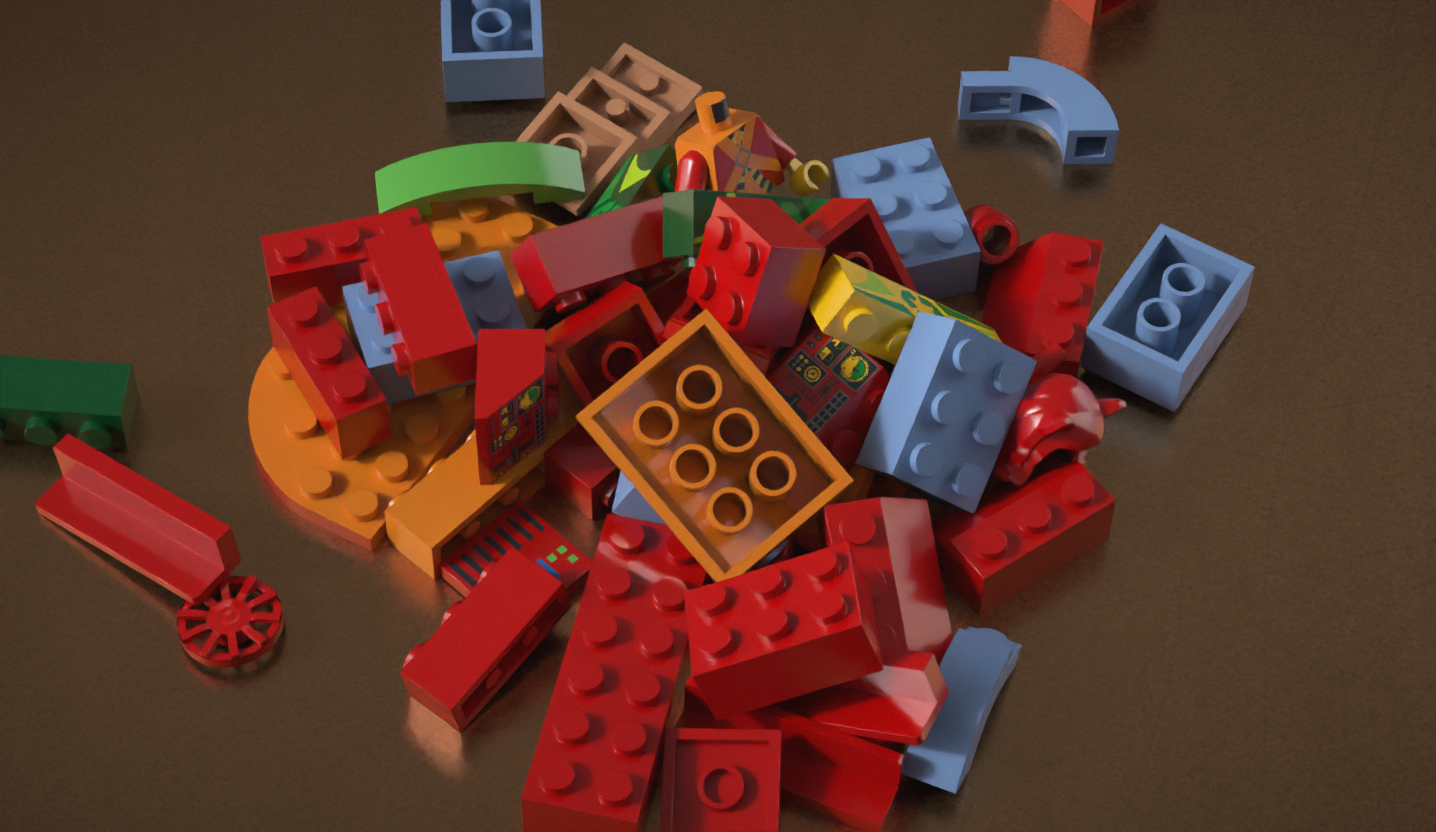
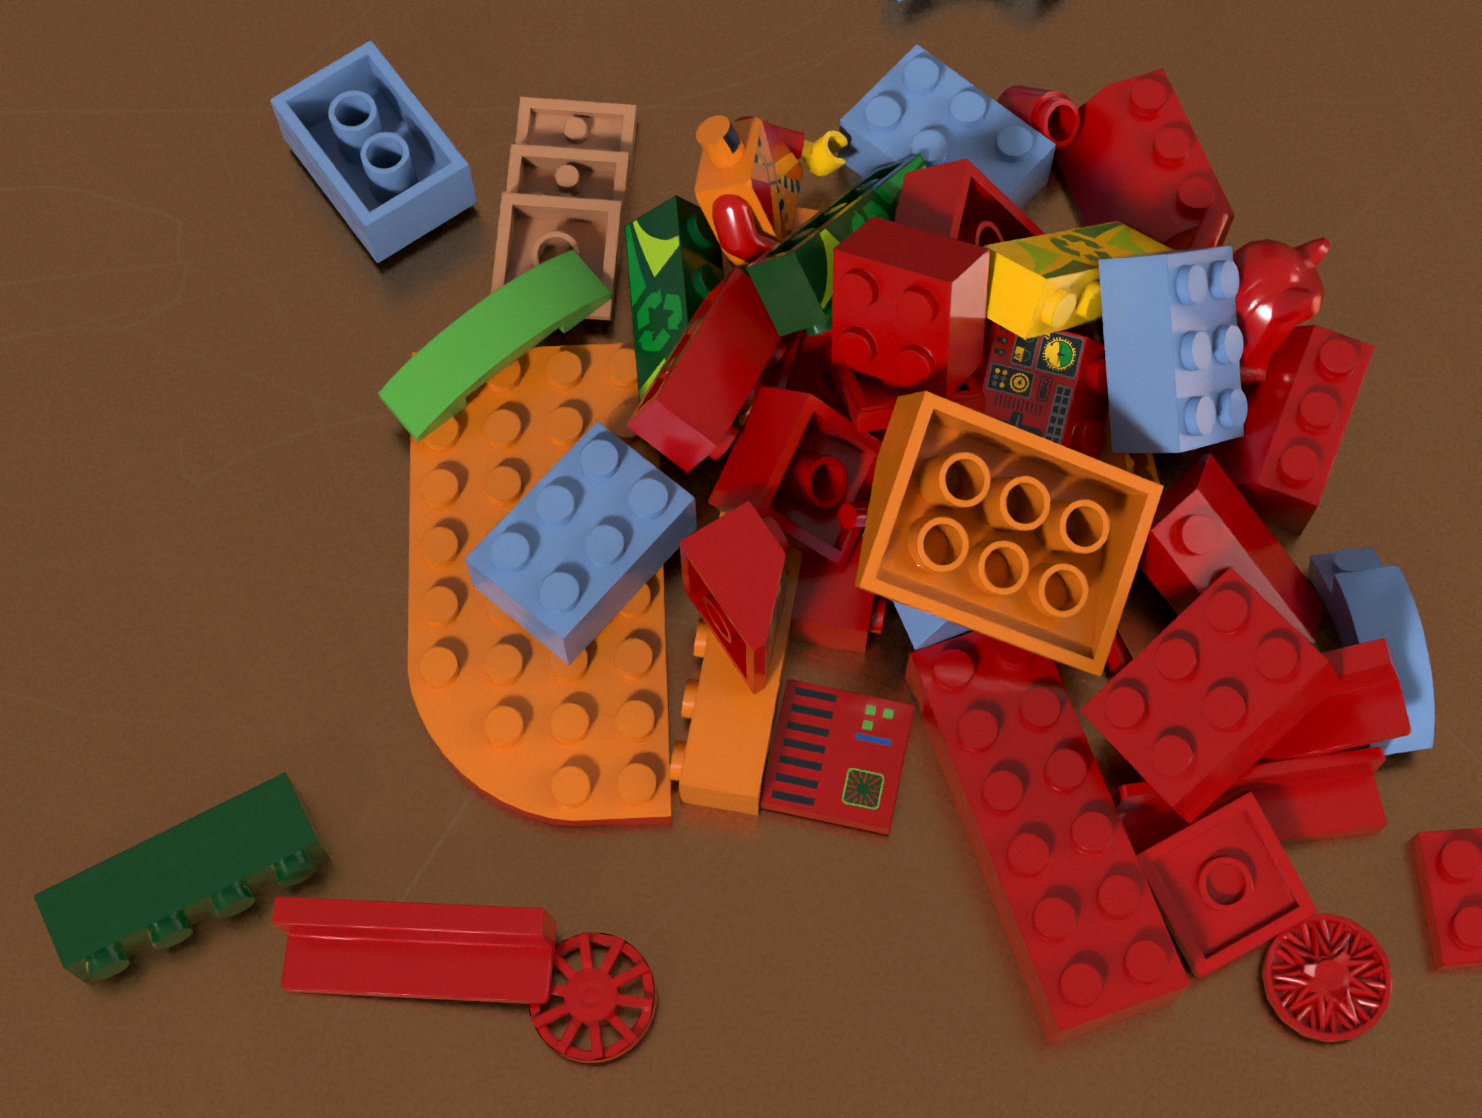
camera: 30 degrees left, 15 degrees up
red brick [260,207,422,307] -> none
red brick [267,286,392,460] -> none
red brick [359,223,478,396] -> none
red brick [399,546,571,733] -> none
medium blue brick [1080,224,1255,412] -> none

